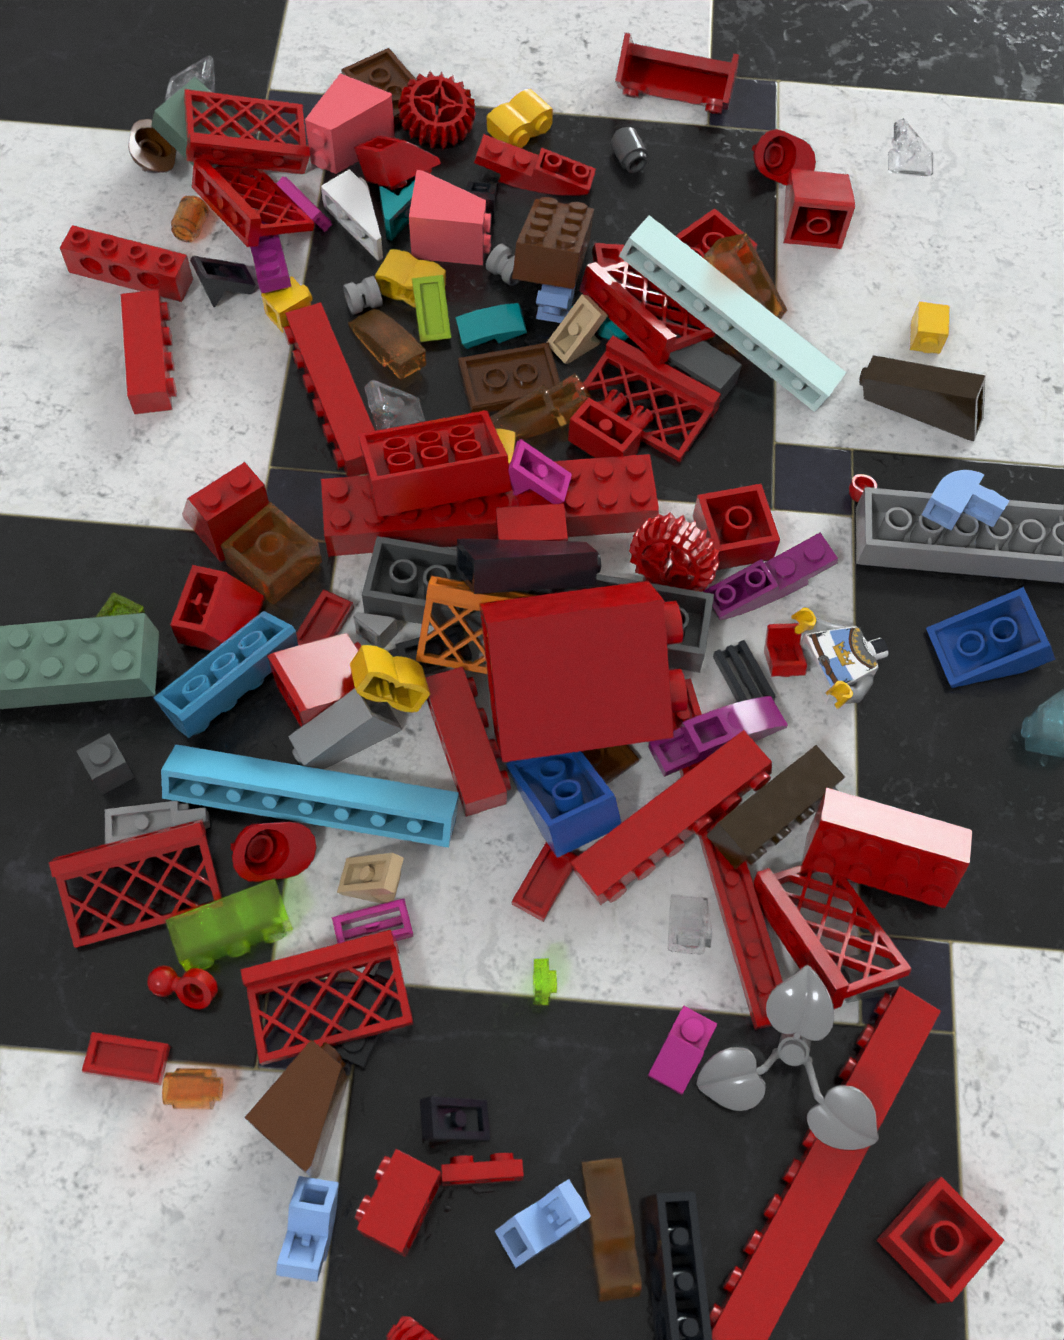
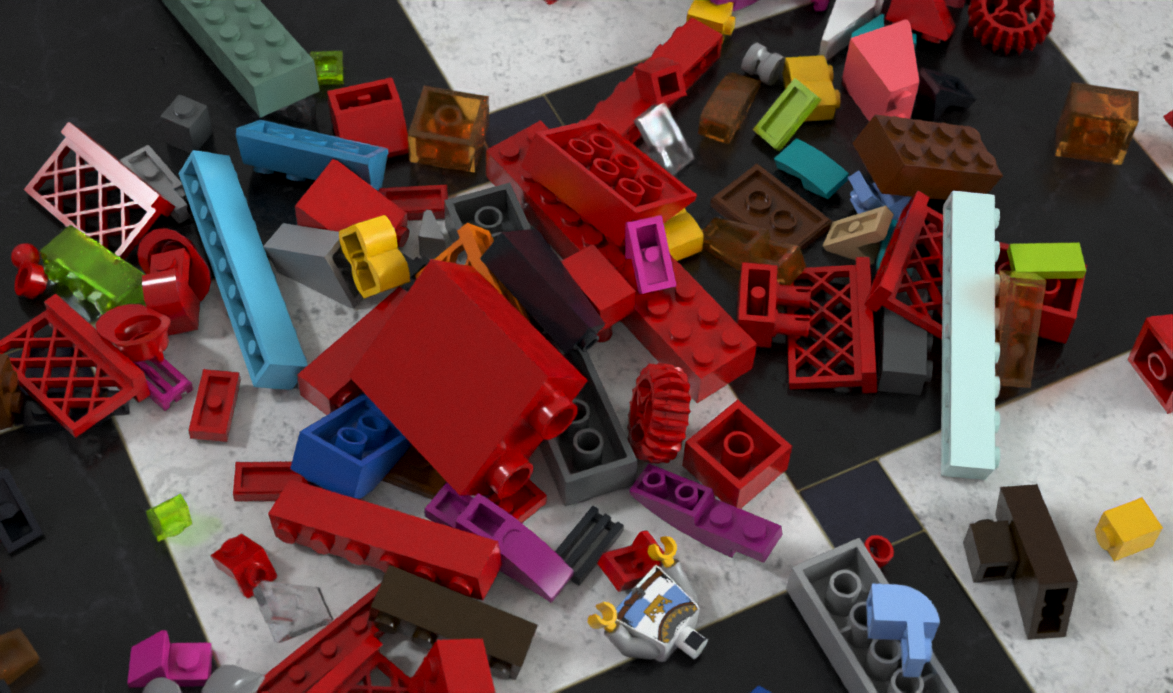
camera: 60 degrees right, 10 degrees down
red slope [182,462,275,563] -> none
tan slope [337,853,404,904] -> none
red slope [474,134,596,195] -> none
yellow brick [487,89,553,148] -> none
dark grey brick [610,127,648,173] -> none
none -> red piece [96,304,171,364]
none -> red brick [142,248,200,336]
none -> red plate [188,369,241,442]
none -> red bracket [210,533,277,599]
none -> red brick [634,57,687,105]
none -> dark brown brick [963,519,1019,583]
none -> lime tile [1007,243,1086,280]
none -> clear orange brick [1055,82,1139,165]

